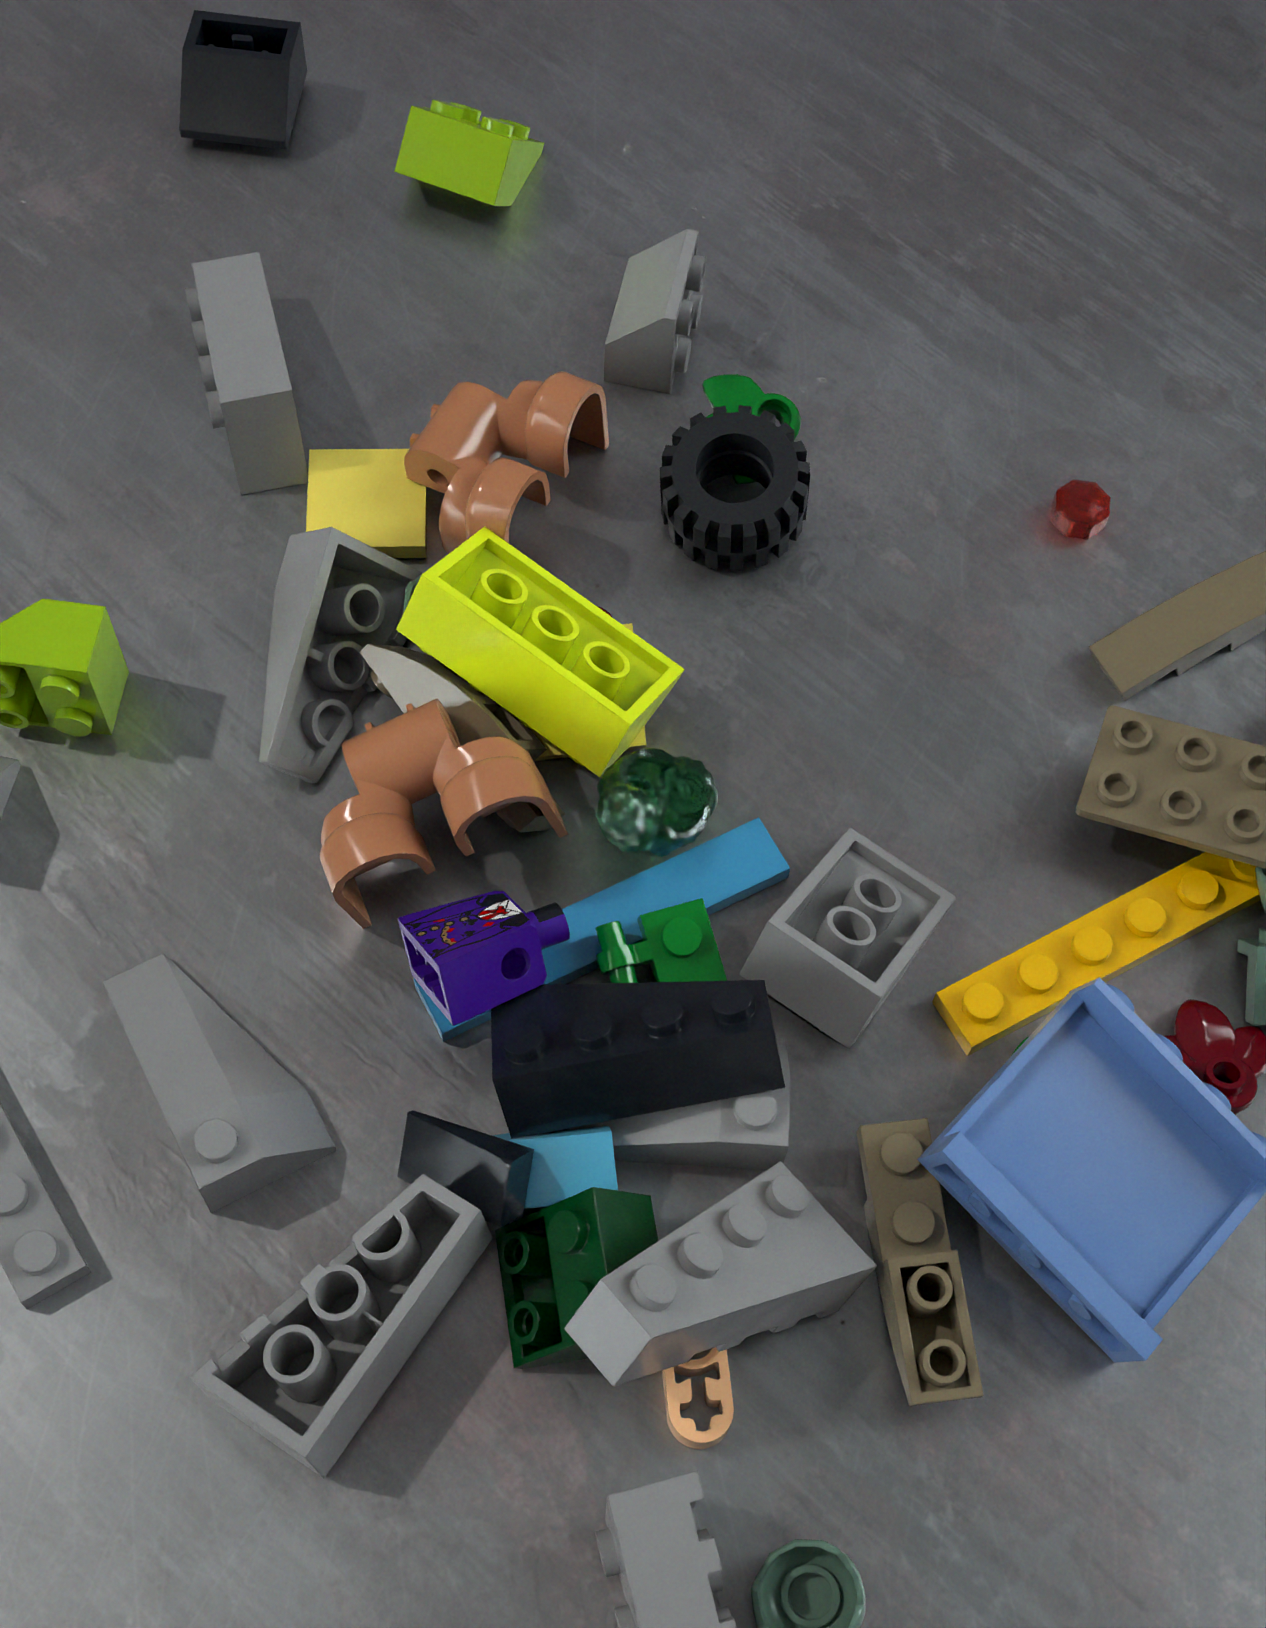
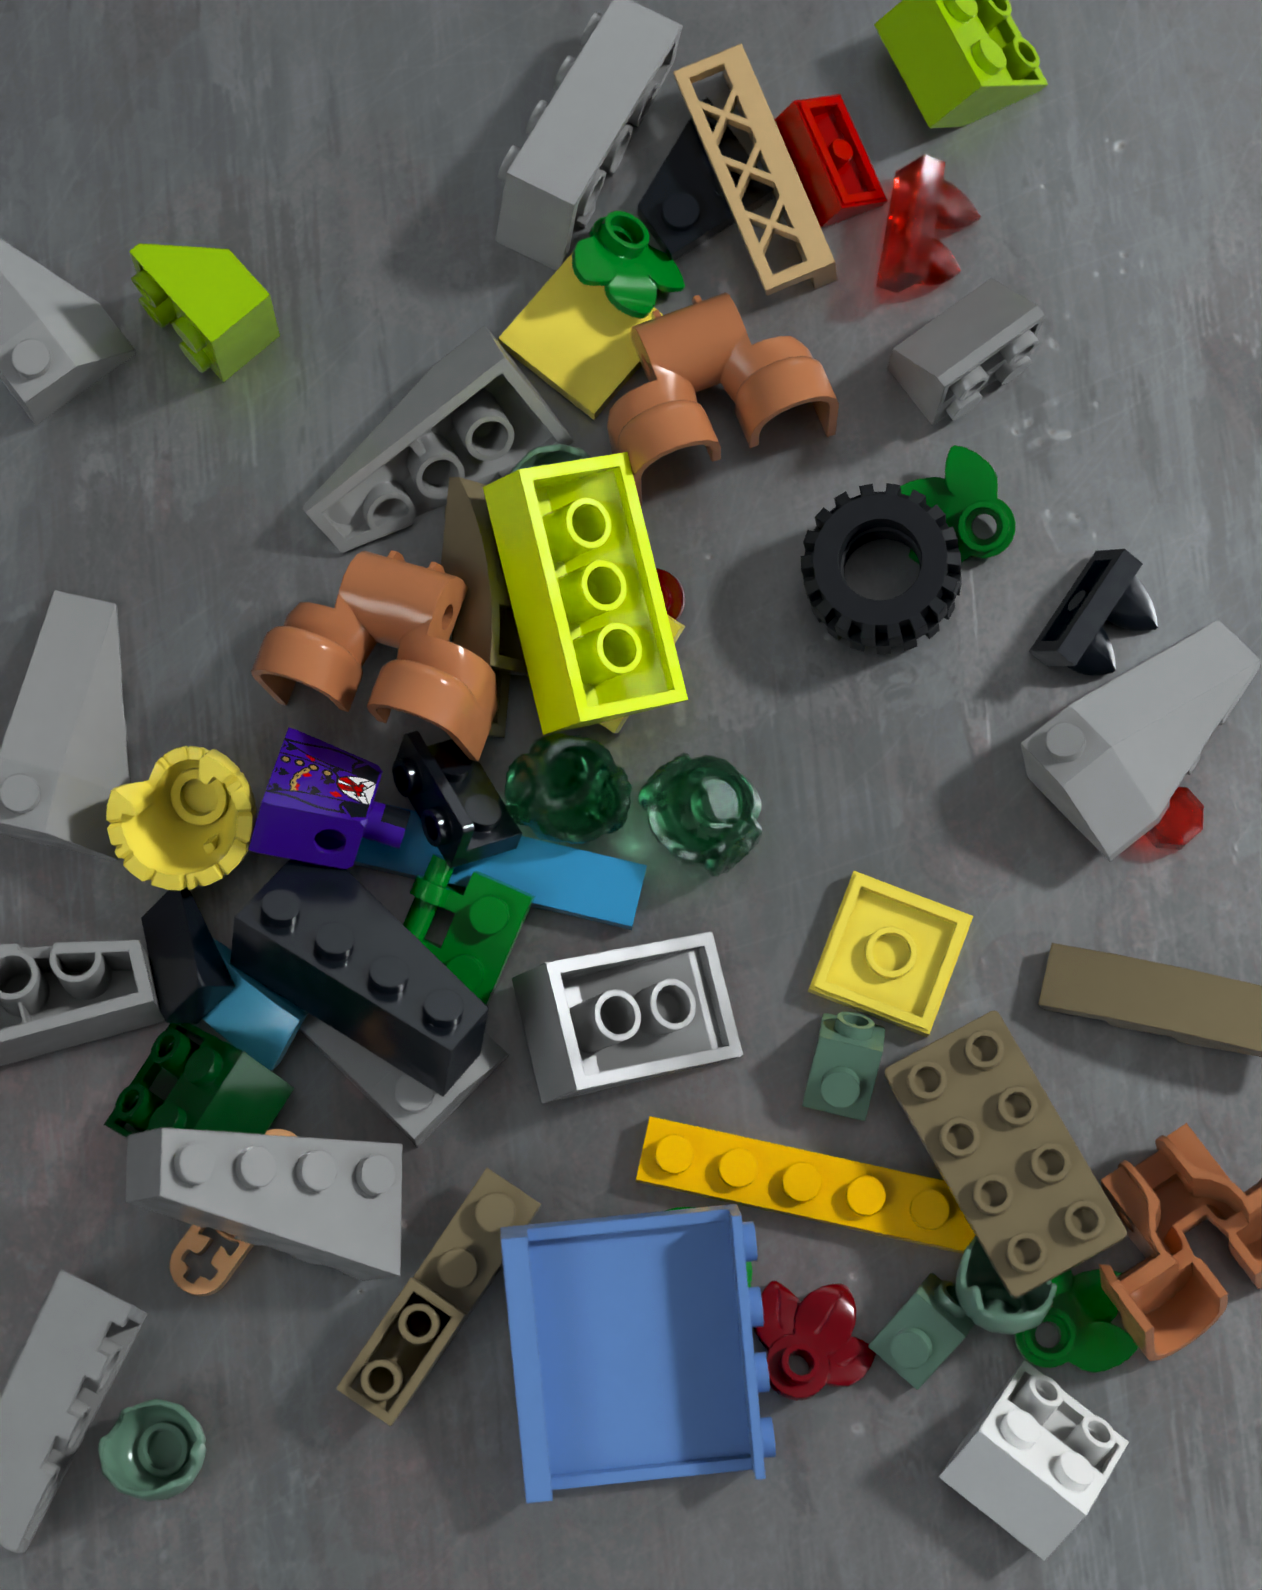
camera: 40 degrees right, 15 degrees up
none -> light yellow hair [106,746,257,891]
none -> black bracket [392,731,523,868]
none -> green plate [572,211,685,318]
none -> black wing [637,97,774,261]
none -> clear green hair [637,752,762,877]
none -> tan fence [673,43,838,296]
none -> red slope [774,94,888,227]
none -> sand green bracket [802,1012,885,1121]
none -> light yellow tile [808,871,973,1037]
none -> clear red tile [876,155,981,293]
none -> light grey wedge [1020,619,1261,862]
none -> black tile [1029,549,1158,676]

